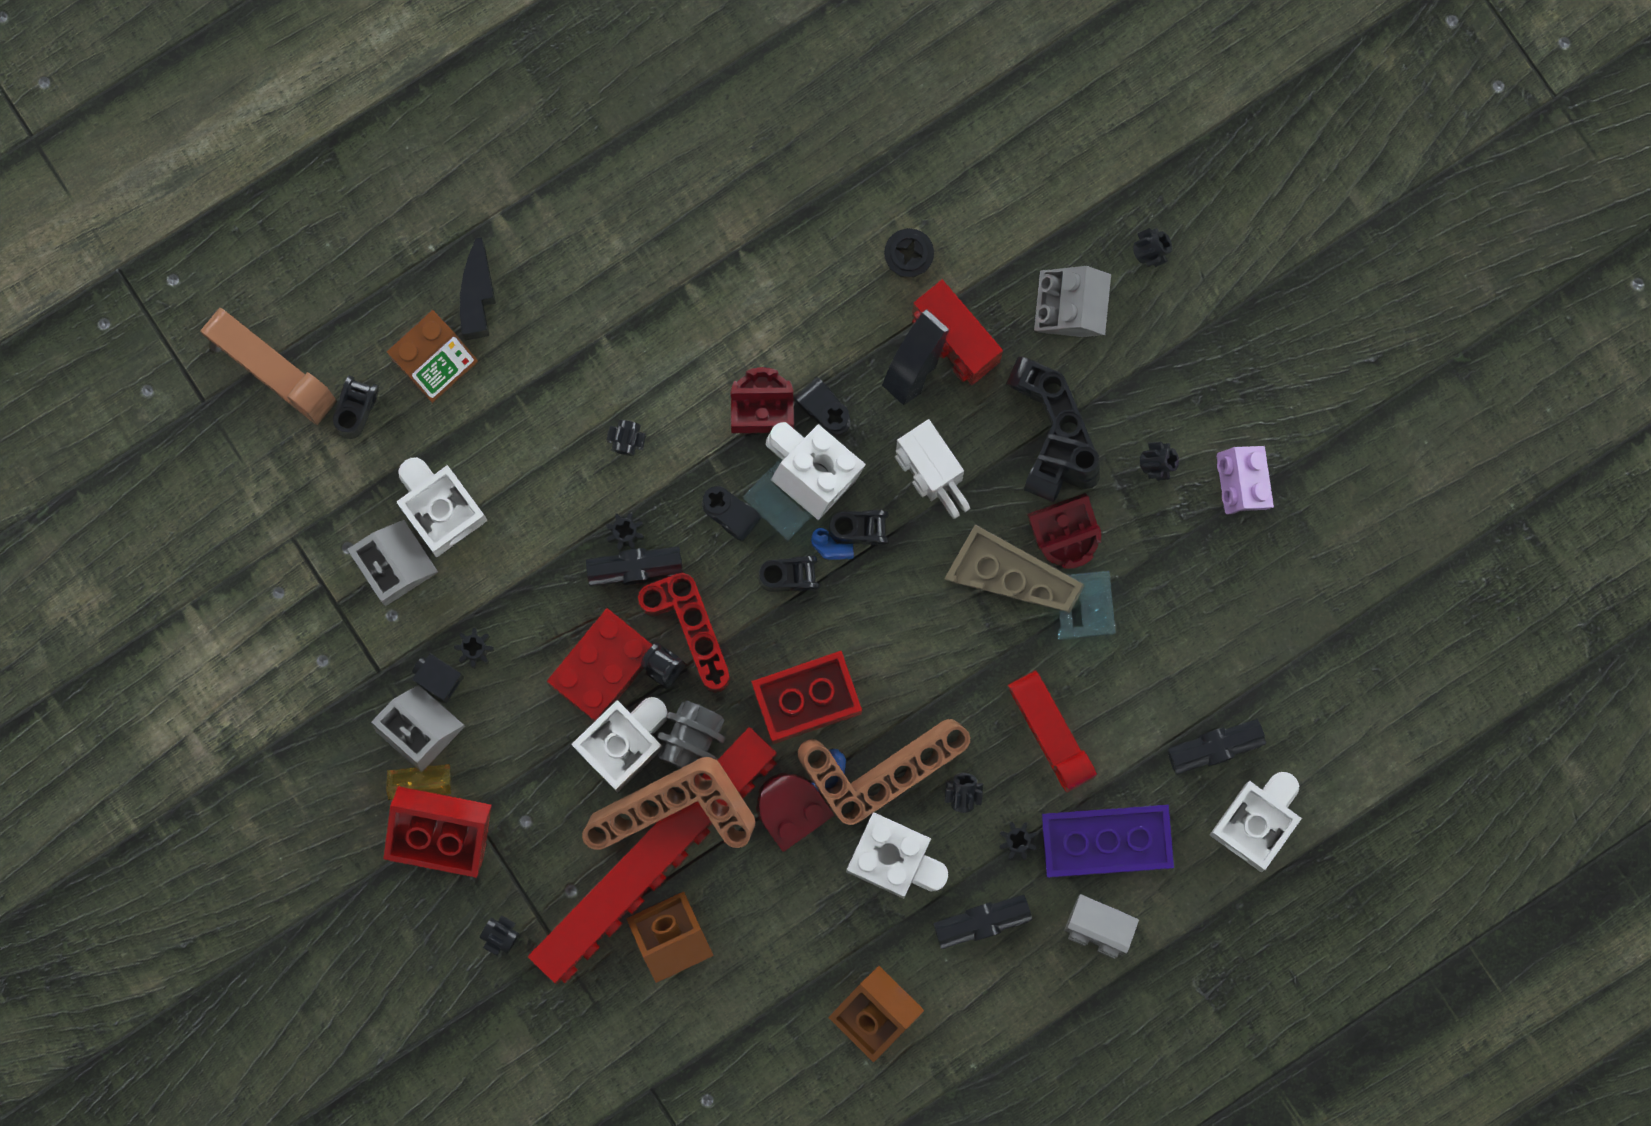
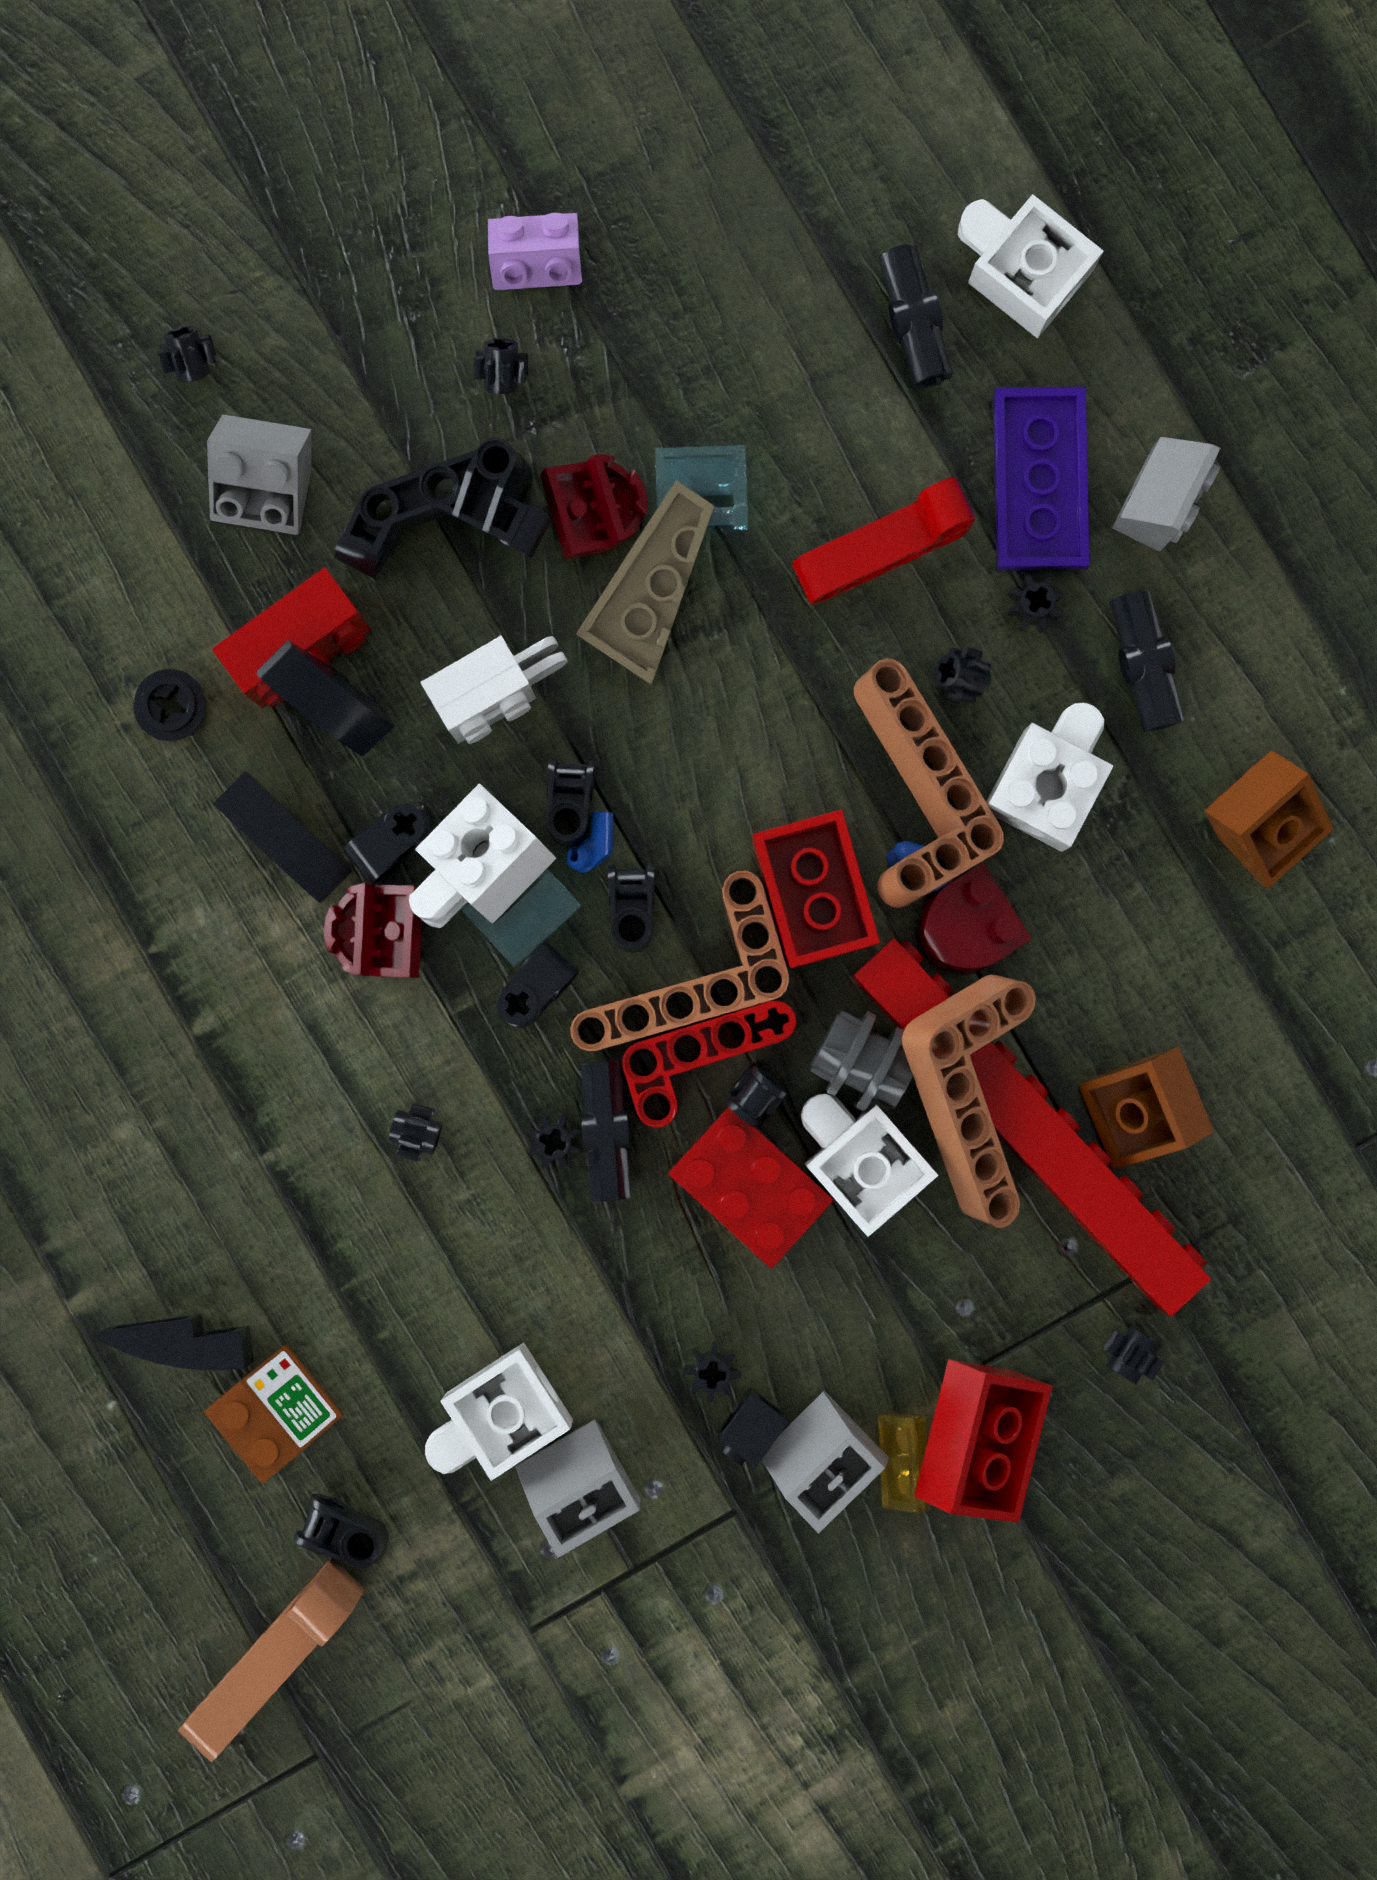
camera: 85 degrees left, 5 degrees up
none -> black slope [213,771,352,903]
none -> nougat beam [570,870,789,1051]

